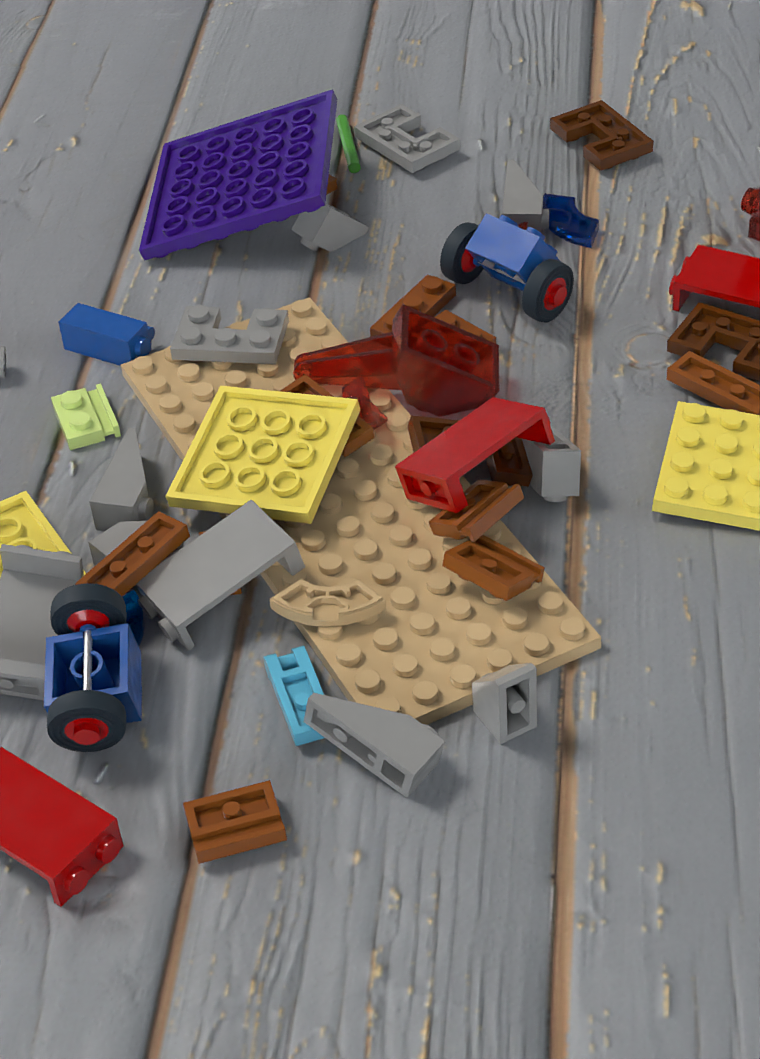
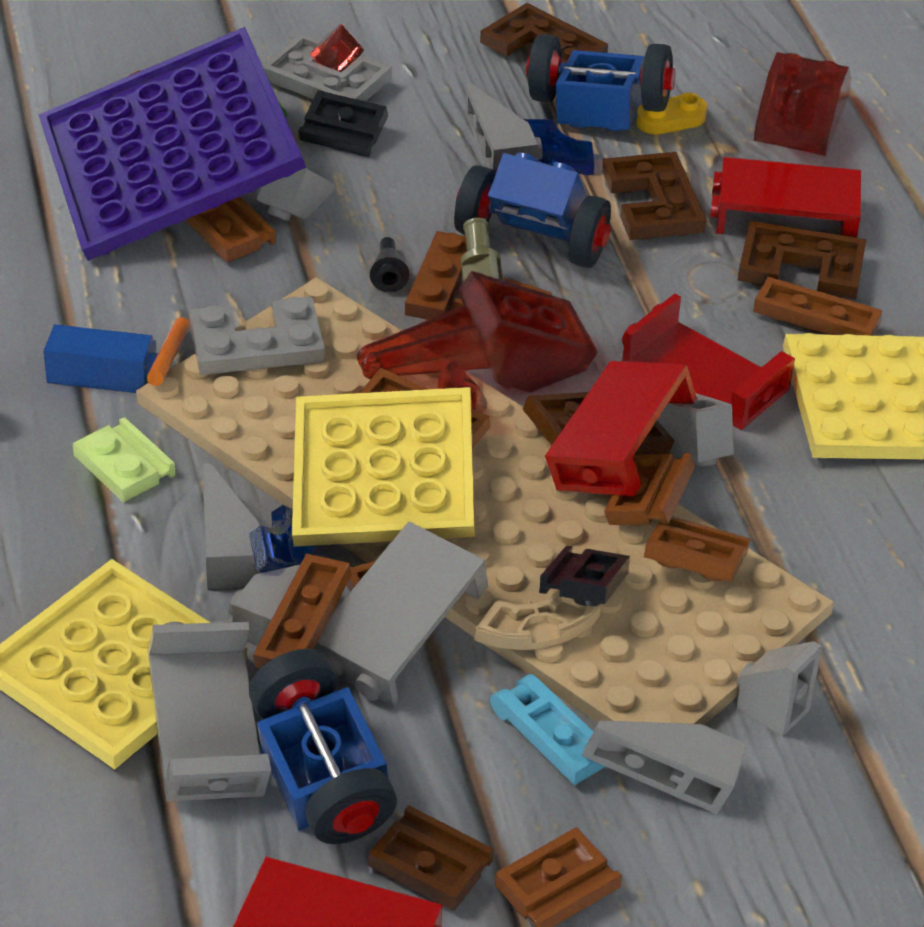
camera: 25 degrees left, 0 degrees up
none -> orange bar [147,317,190,386]
none -> dark orange plate [186,196,276,263]
none -> clear blue tile [249,504,313,573]
none -> black plate [298,90,388,157]
none -> clear red slope [310,23,364,72]
none -> reddish brown plate [368,805,494,911]
none -> black cone [370,237,410,292]
none -> olive arm [460,218,504,303]
none -> brick [526,35,676,131]
none -> black plate [539,545,630,606]
none -> reddish brown plate [602,152,706,240]
none -> red panel [622,293,795,431]
none -> yellow plate [636,92,707,135]

